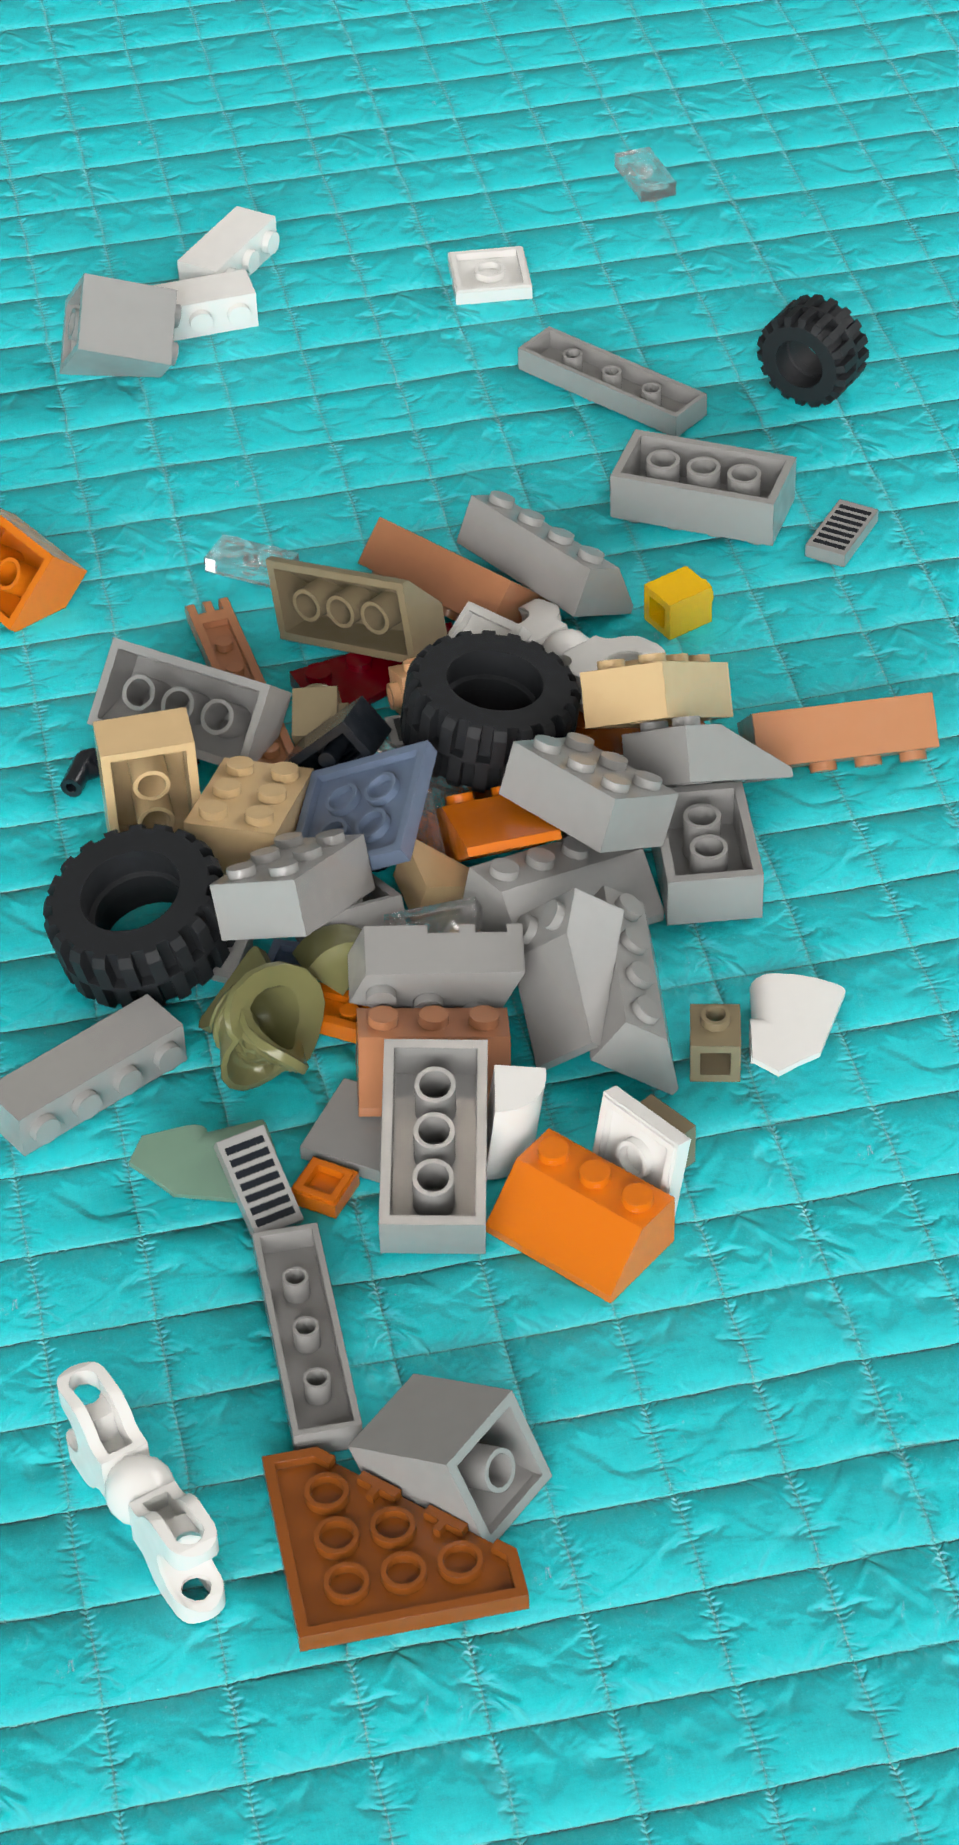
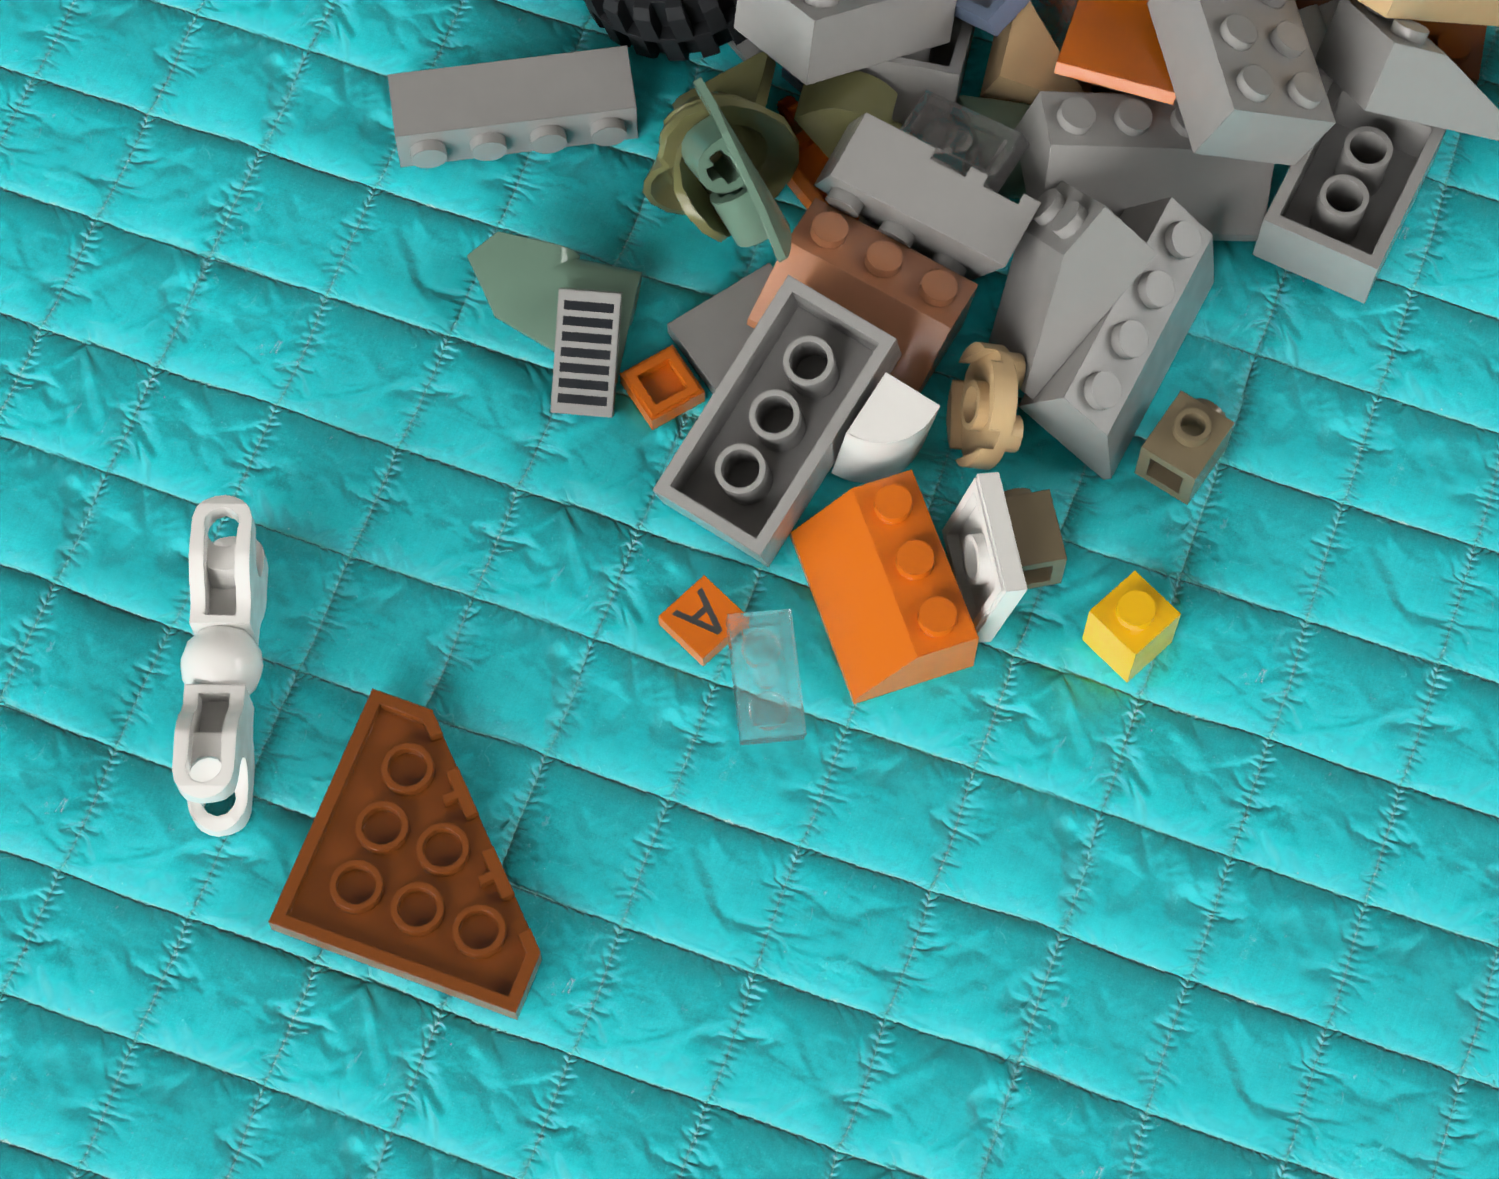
camera: 30 degrees right, 25 degrees up
light grey piece [252,1222,363,1453] -> none
light grey slope [348,1374,553,1543] -> none
white panel [749,973,846,1077] -> none
none -> orange tile [658,575,749,666]
none -> sand green panel [681,77,792,263]
none -> clear plate [726,609,807,745]
none -> tan plate [946,342,1026,470]
none -> yellow brick [1082,570,1181,683]

